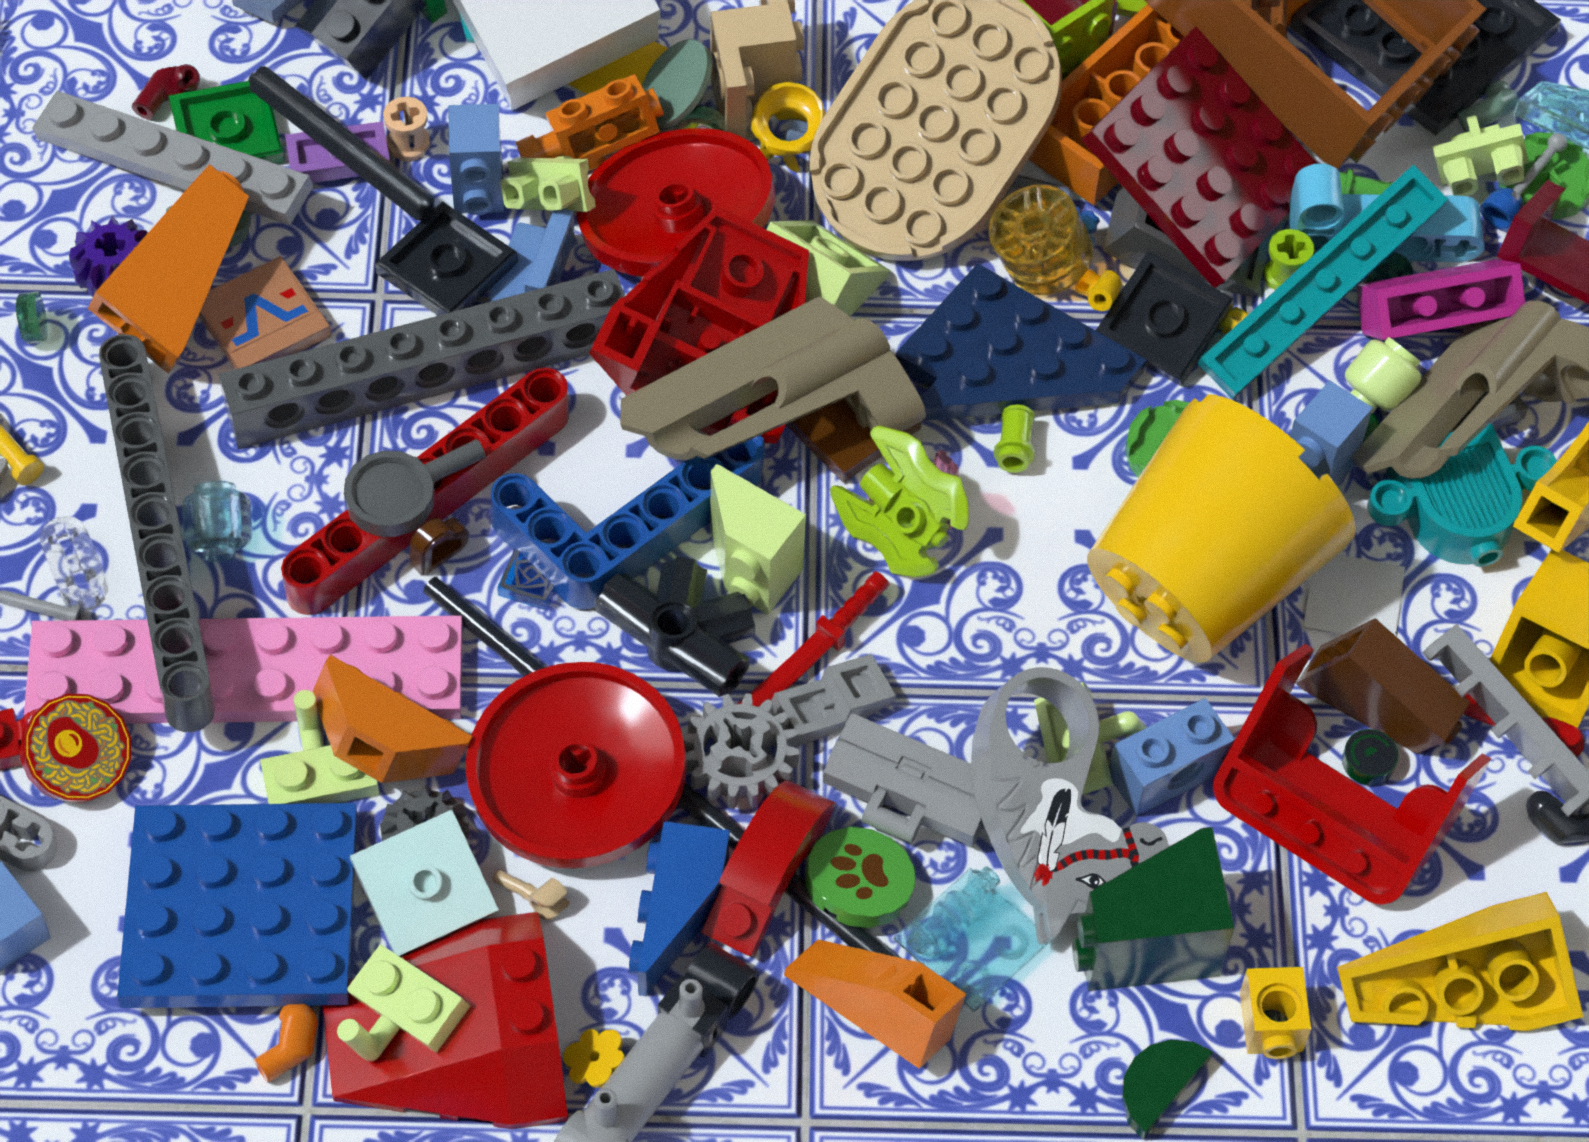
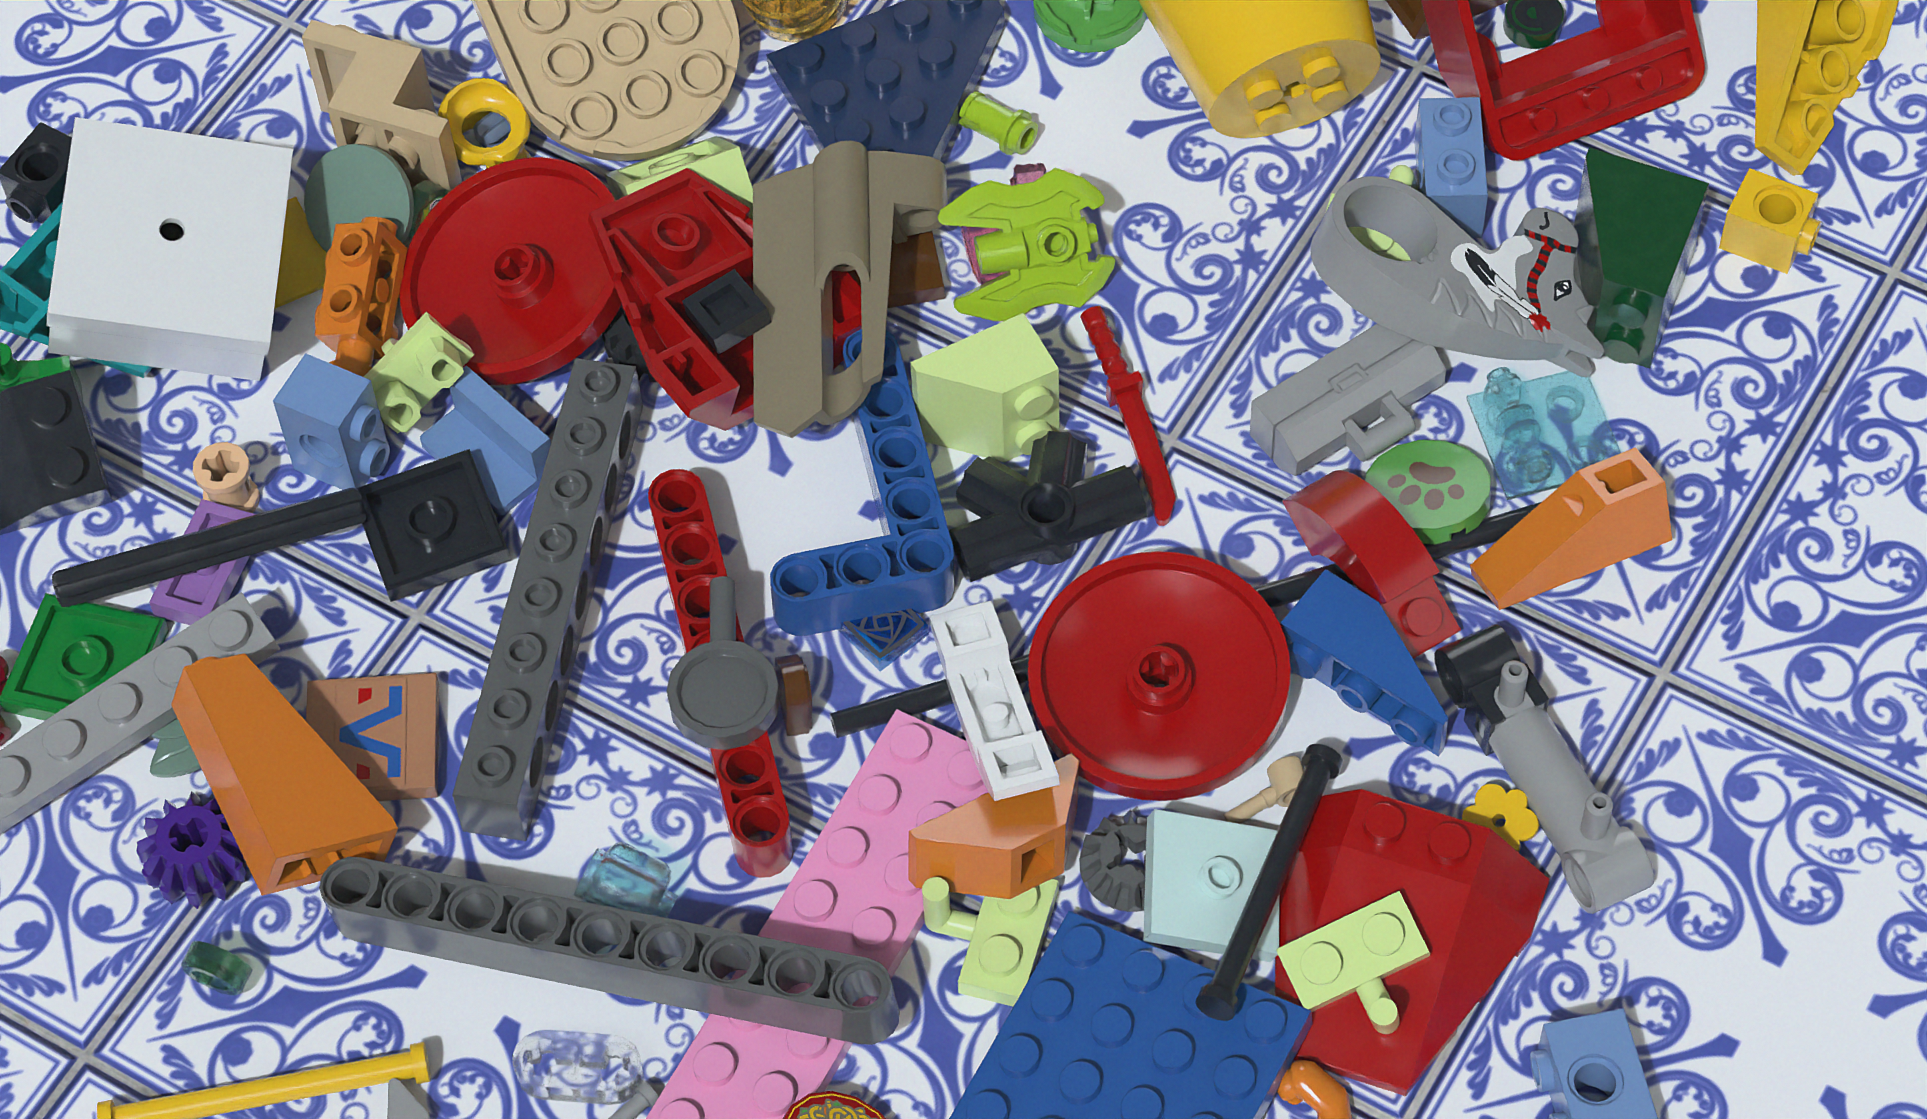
camera: 55 degrees left, 0 degrees up
light grey gear [683,693,799,809] -> none
light grey slope [771,654,896,746] -> none
dark green tile [1122,1039,1213,1140] -> none
none -> black tile [682,269,771,355]
none -> white slope [929,601,1060,801]
none -> black bar [1195,744,1343,1021]

